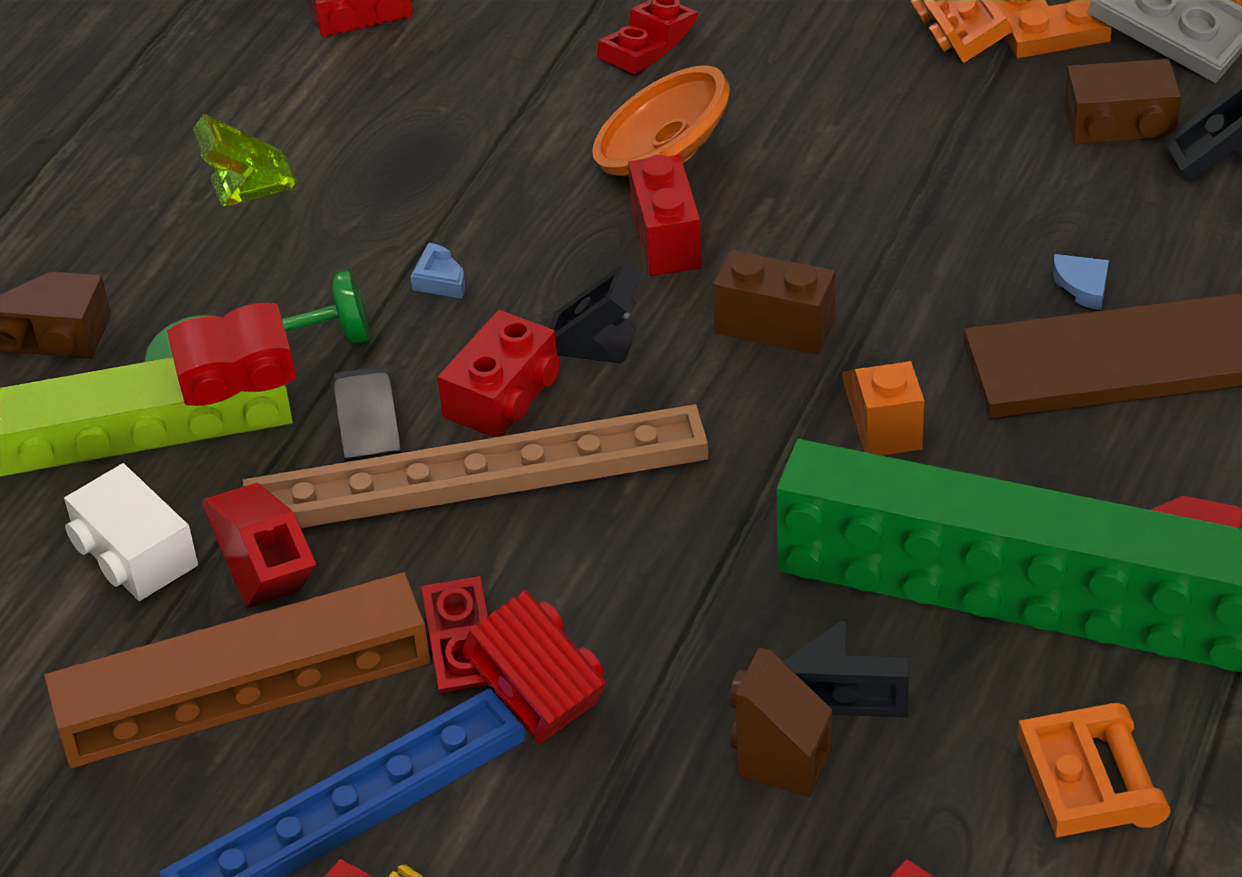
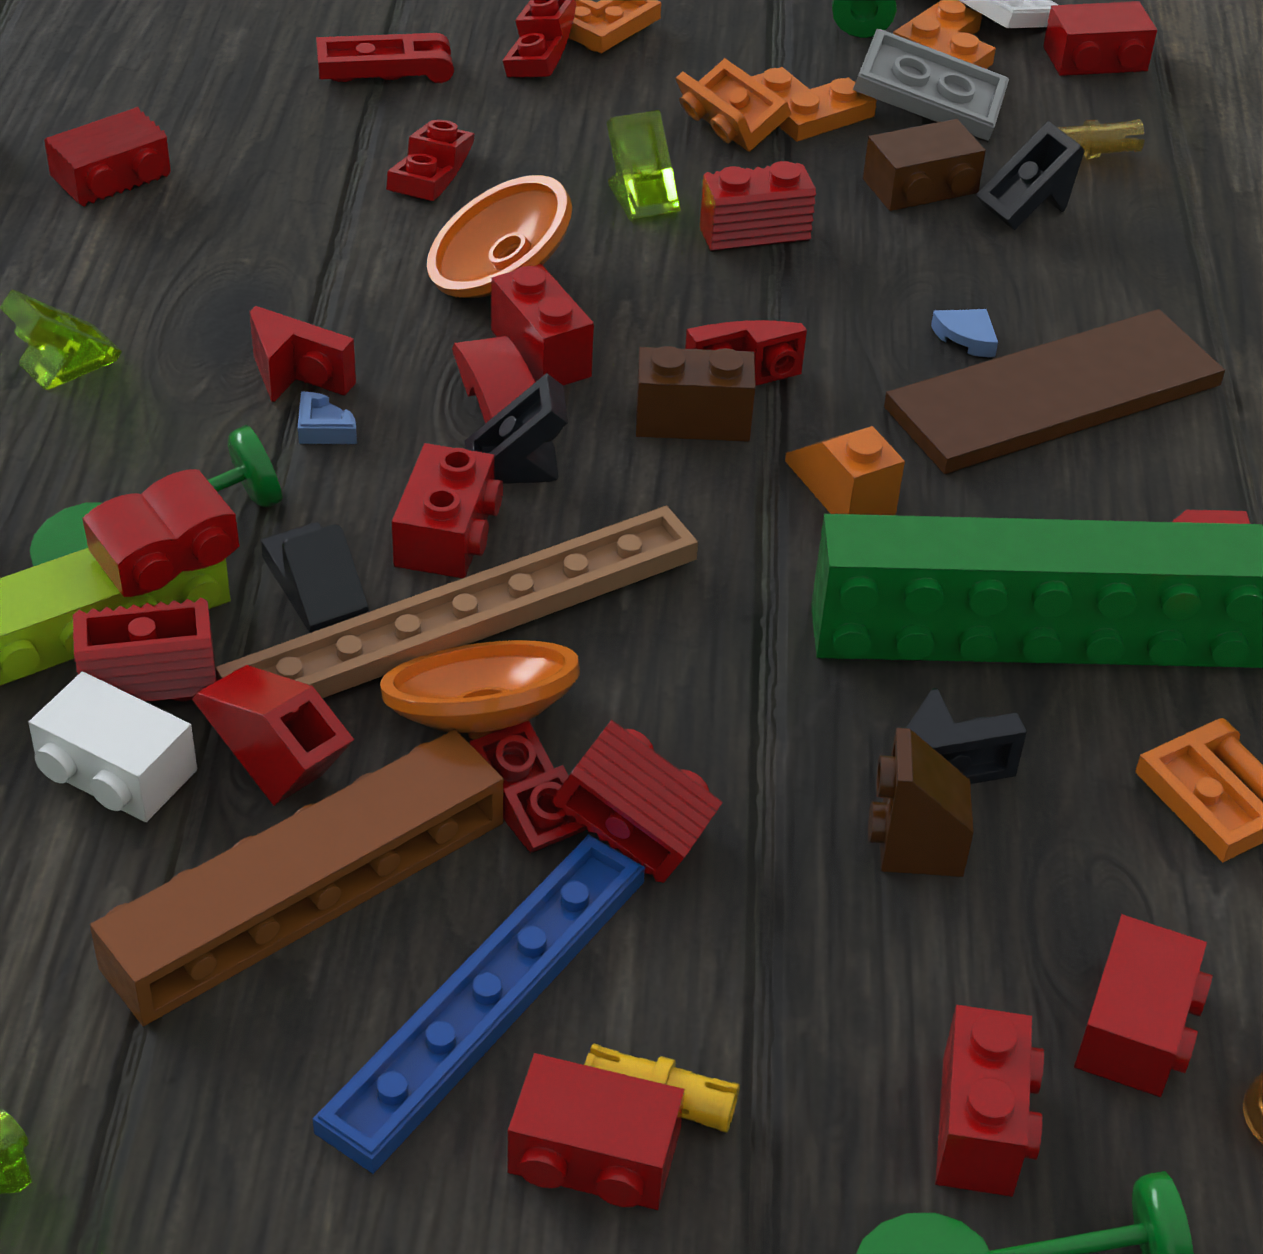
camera: 25 degrees left, 0 degrees up
none -> red brick [73,597,217,702]
none -> red slope [250,306,356,402]
none -> orange dish [380,640,580,739]
none -> red slope [452,336,535,424]
none -> clear neon green slope [606,110,681,220]
none -> red slope [685,320,807,386]
none -> red brick [700,161,816,251]

